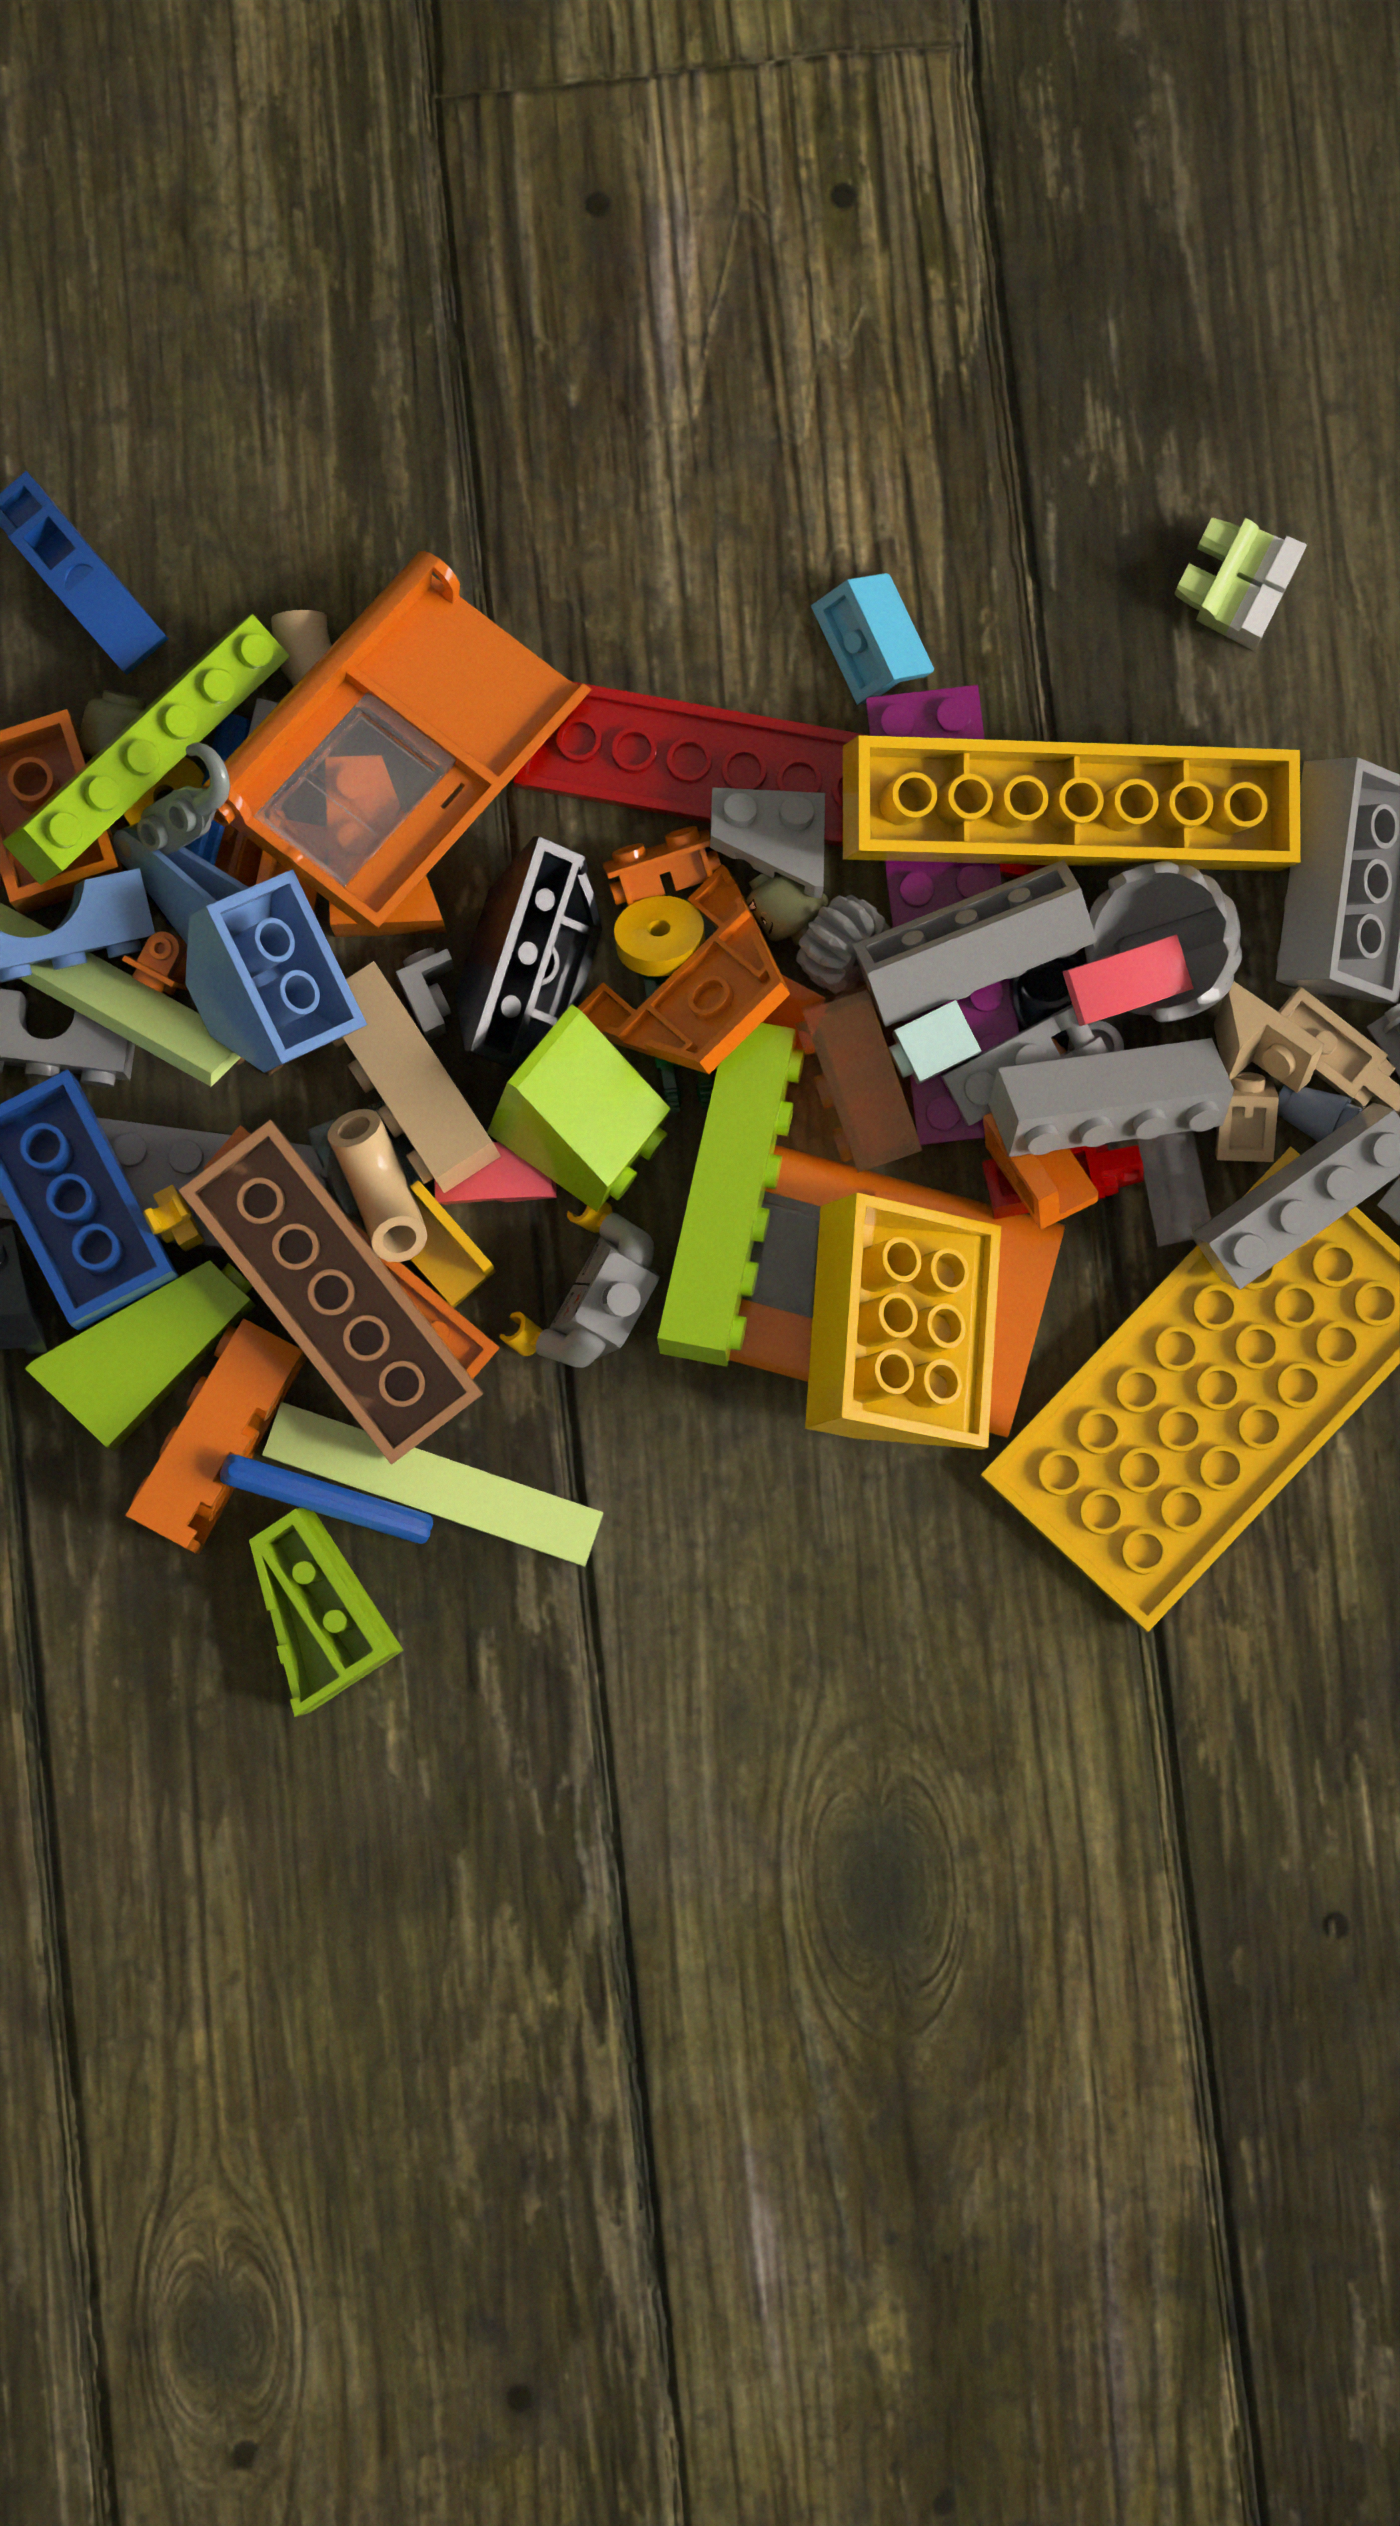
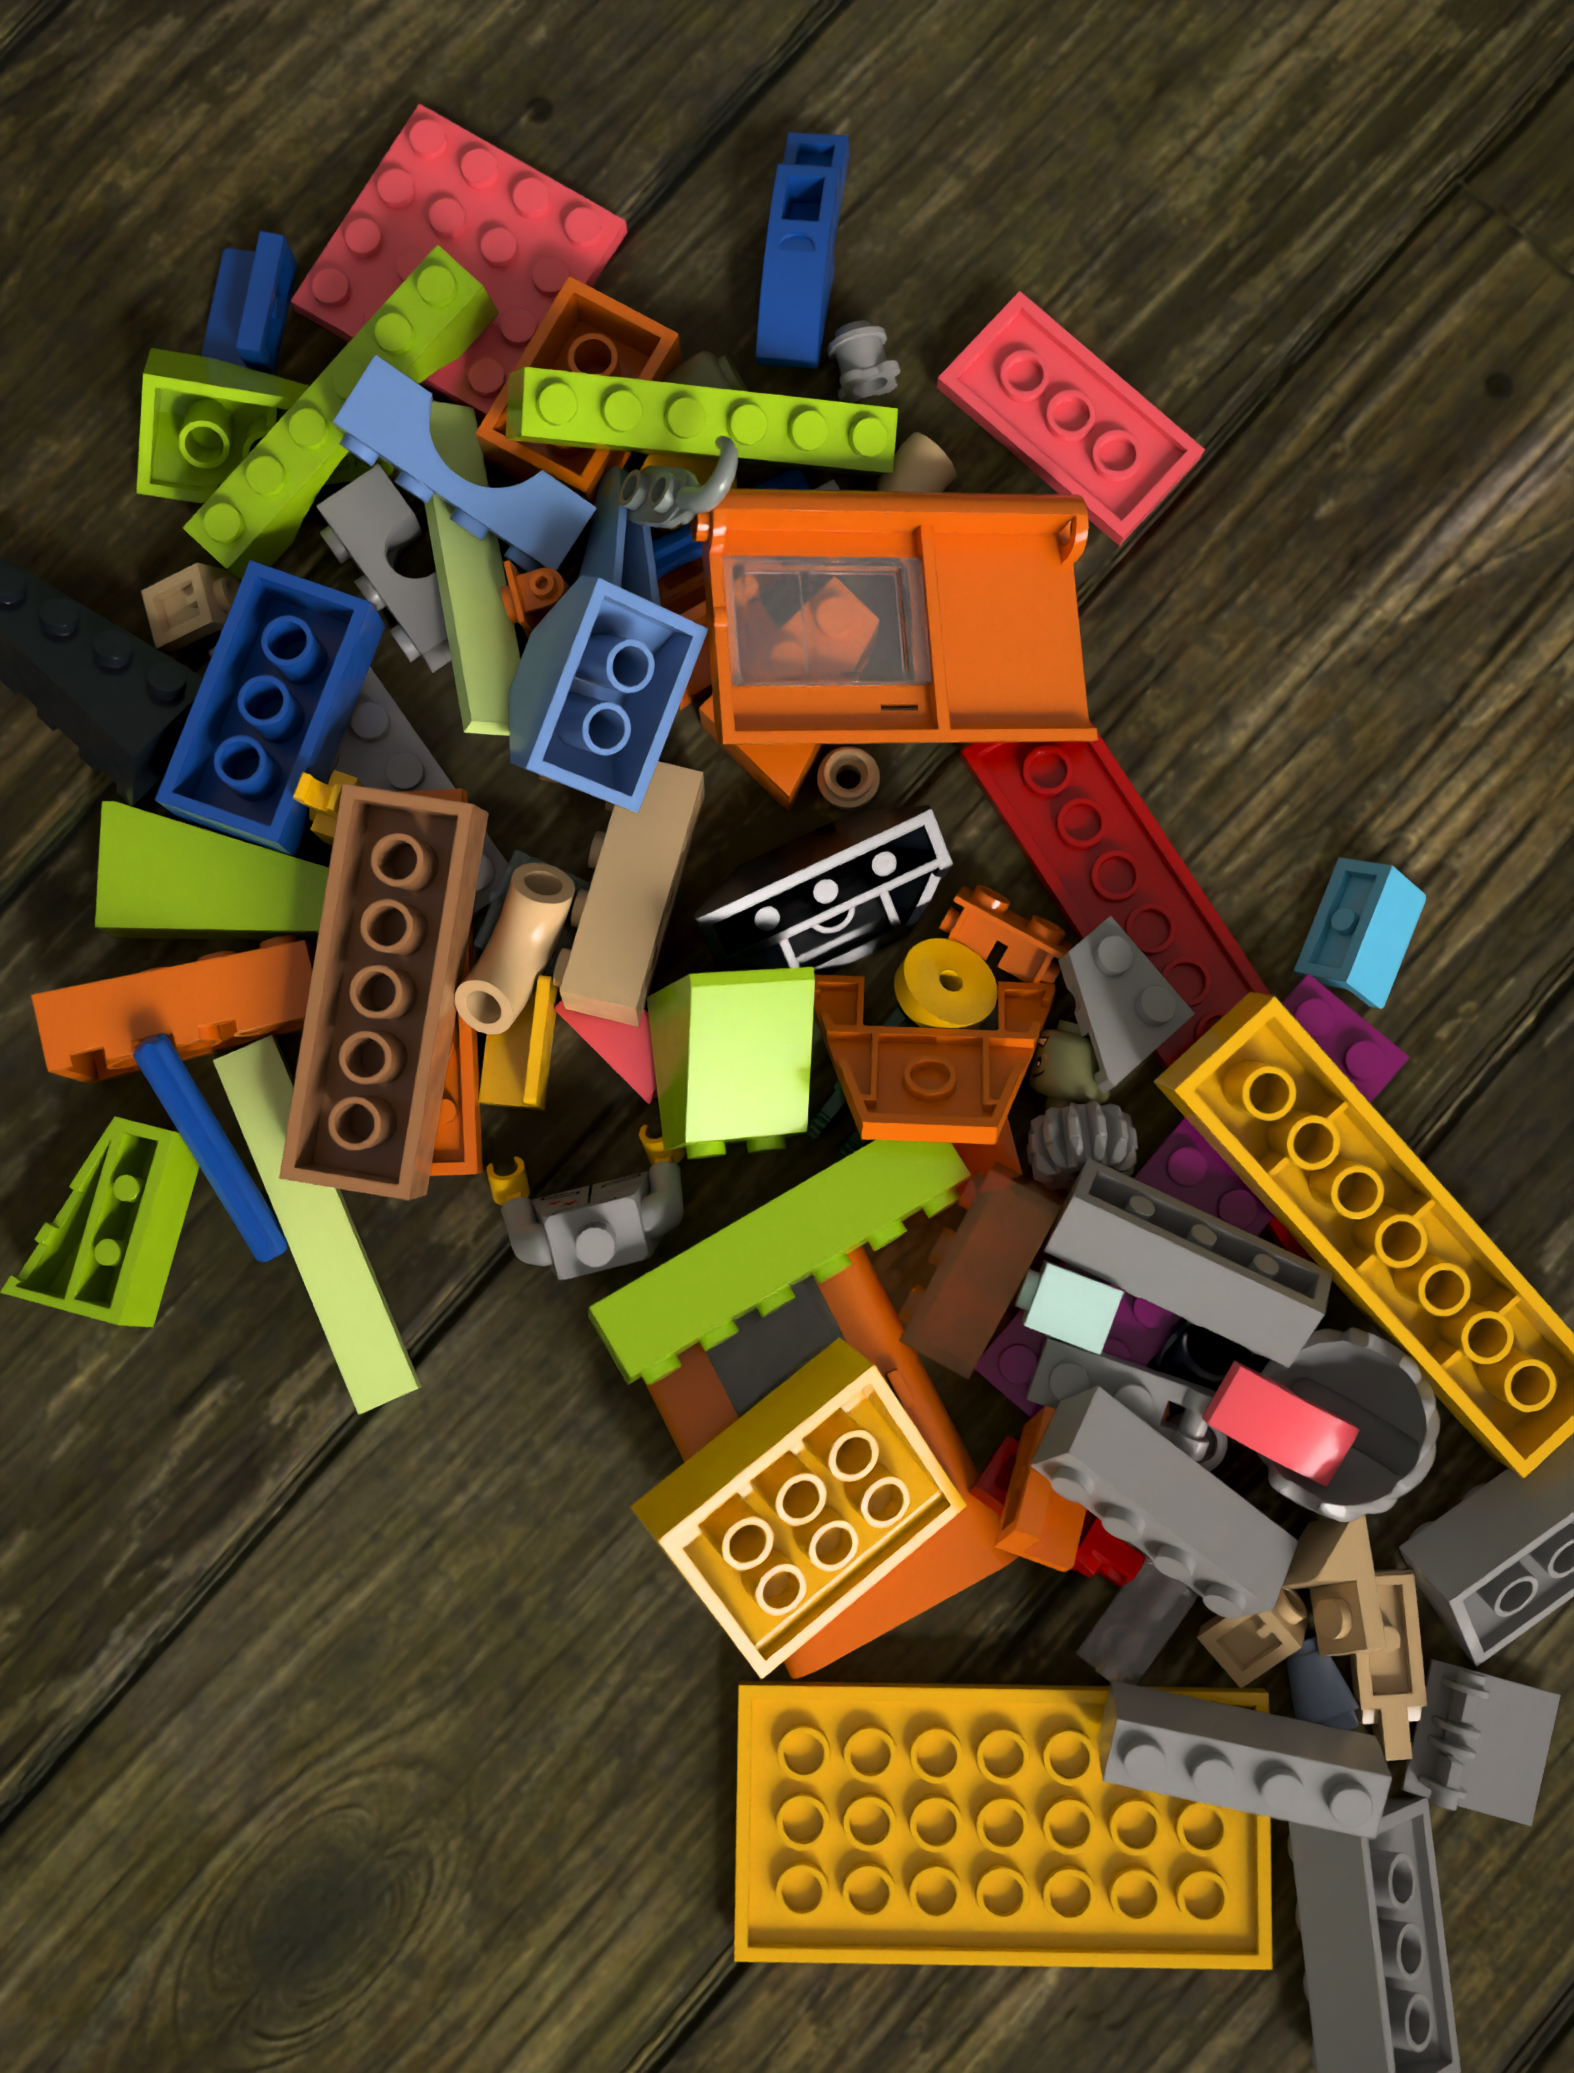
camera: 45 degrees right, 0 degrees up
light grey bracket [396,948,454,1042] -> none
none -> tan plate [817,746,880,810]
none -> light grey brick [827,320,900,403]
none -> coral plate [936,291,1205,546]

